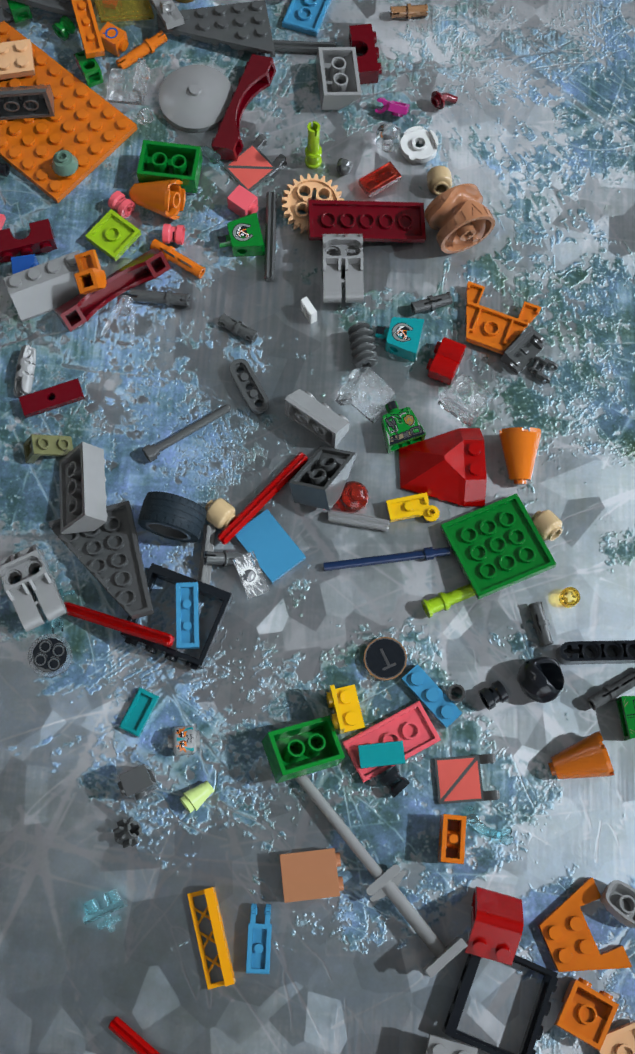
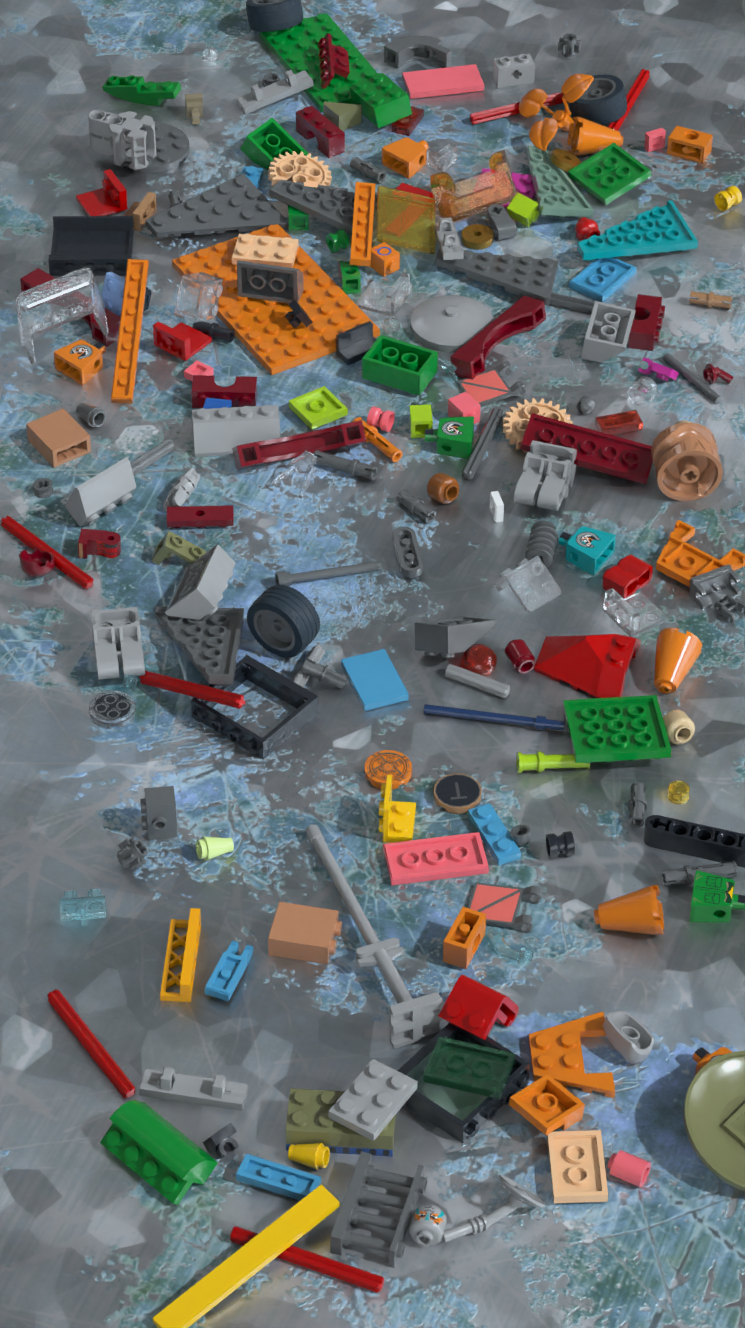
camera: 20 degrees right, 30 degrees down
sand green cone [52,150,78,177] -> none
orange brick [74,249,107,295] -> none
coral wheel [108,191,135,218] -> none
orange pin [116,30,168,72] -> none
teal tile [119,687,160,737] -> none
orange cone [129,179,186,220] -> none
light grey head [168,725,200,756] -> none
dark azure plate [176,582,200,649] -> none
tan head [205,498,236,529] -> none
red axle [217,452,308,545] -> none
clear tile [232,551,270,599] -> none
green brick [261,715,345,784] -> none
light grey slope [285,389,350,449] -> none
lime pin [305,121,322,169] -> none
teal tile [358,741,405,769] -> none
black wheel [379,766,410,798] -> none
torso [381,401,426,453] -> none
yellow hinge [386,492,440,523] -> none
white plate [400,126,438,165] -> none
dark grey pin [411,292,453,315] -> none
black piece [517,657,564,703] -> none
none -> black tile [285,299,313,328]
none -> black panel [336,321,377,365]
none -> orange tile [365,750,412,790]
none -> lime brick [409,404,433,438]
none -> clear green plate [423,1036,515,1099]
none -> dark orange head [427,473,459,504]
none -> dark red brick [504,639,535,674]
none -> dark grey bar [663,353,722,404]

